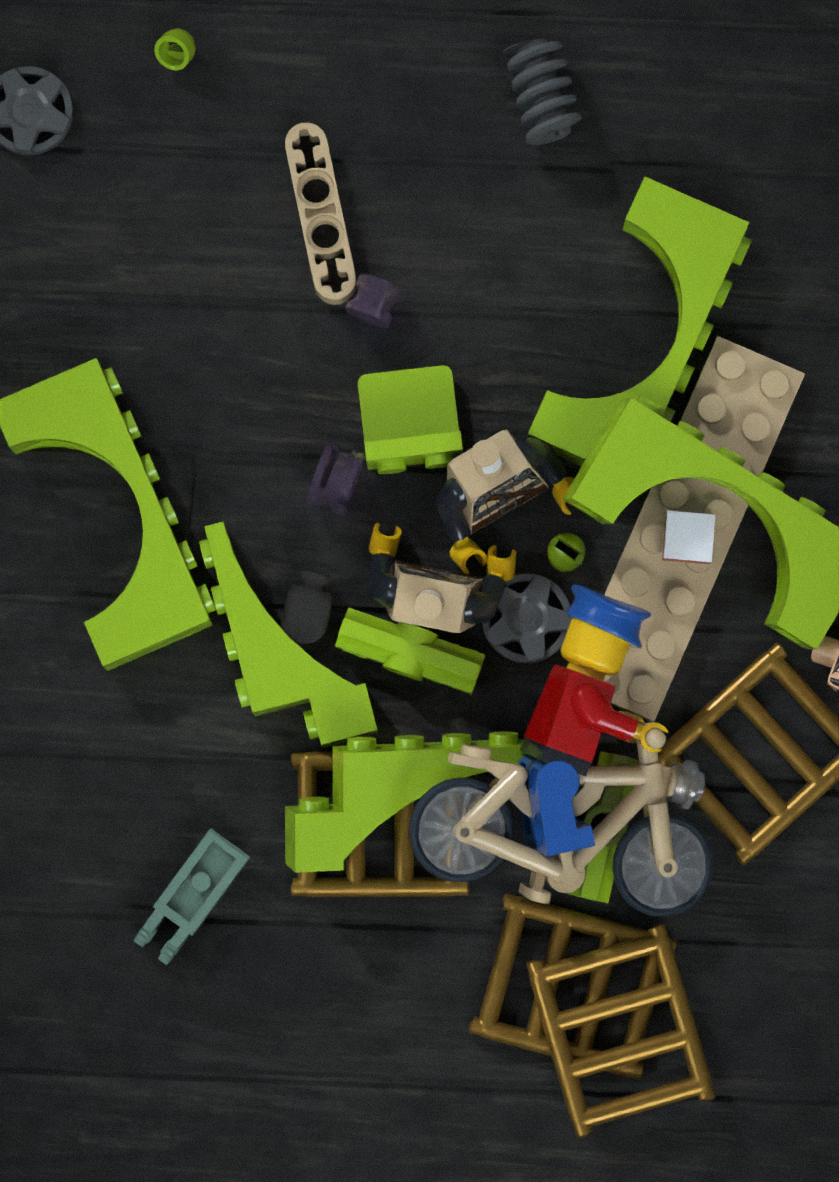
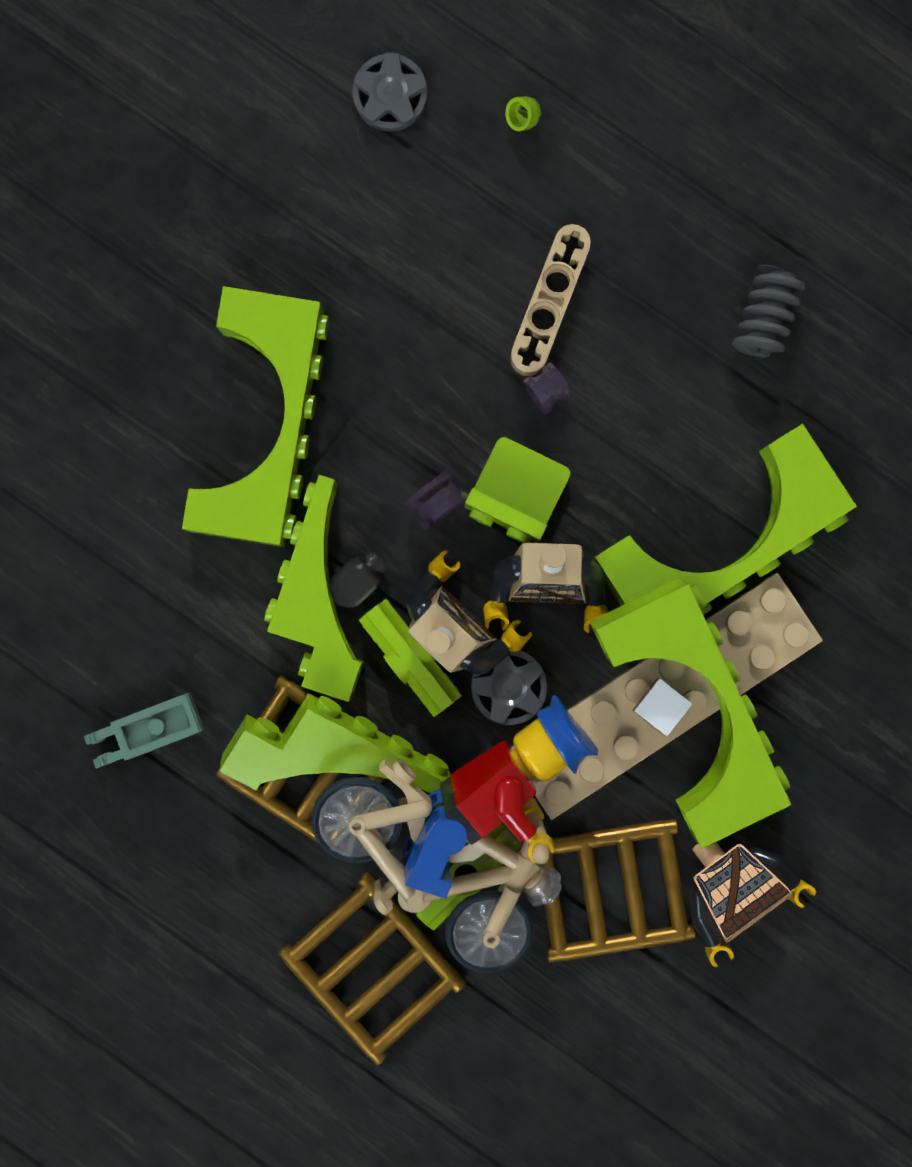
camera: 30 degrees right, 5 degrees up
pearl gold bar [526,924,716,1138] -> none
lime hinge [547,532,586,572] -> none

